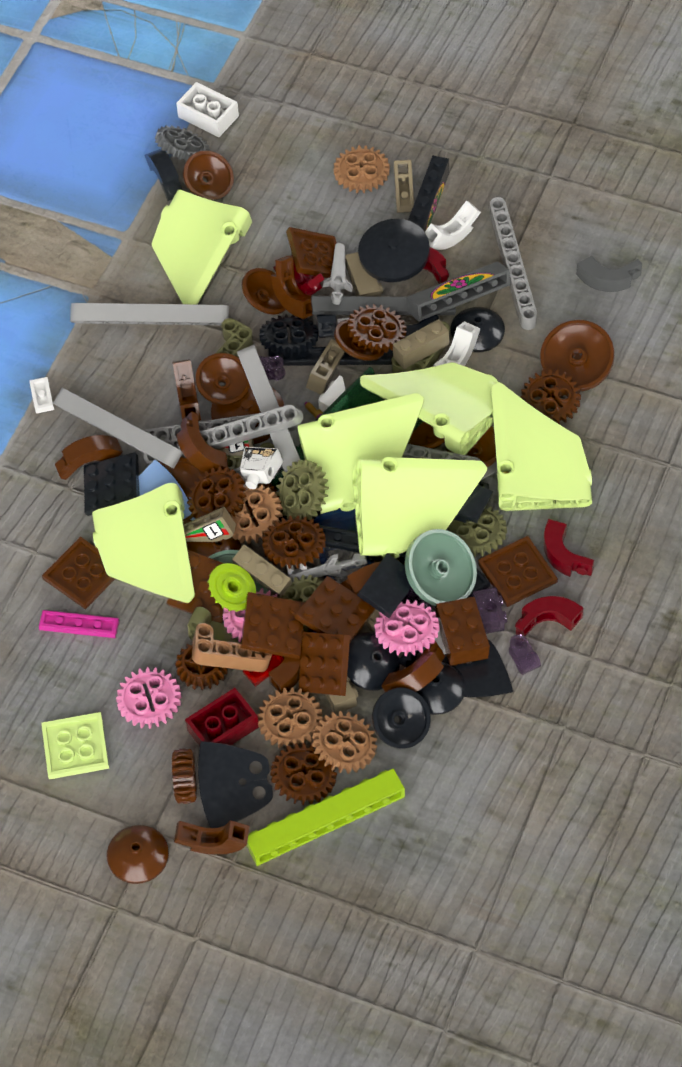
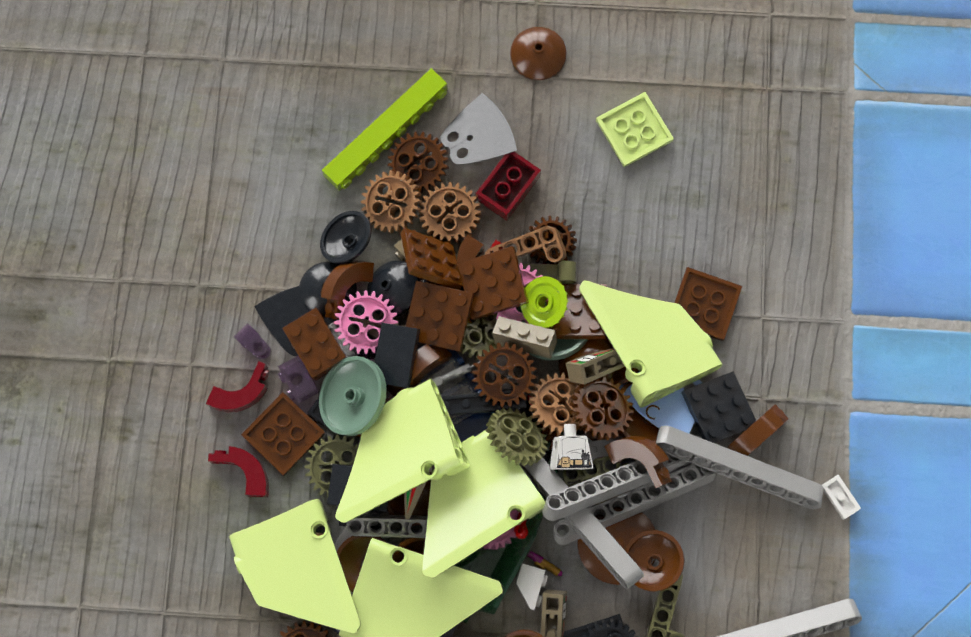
camera: 160 degrees right, 20 degrees up
dark pink tile [39,610,119,638] -> none
bright pink gear [116,667,182,729] -> none
reddish brown arch [172,359,201,421] -> none
reddish brown gear [172,748,197,804] -> none
reddish brown arch [174,820,250,854] -> none
clear purple piece [259,356,286,380] -> none

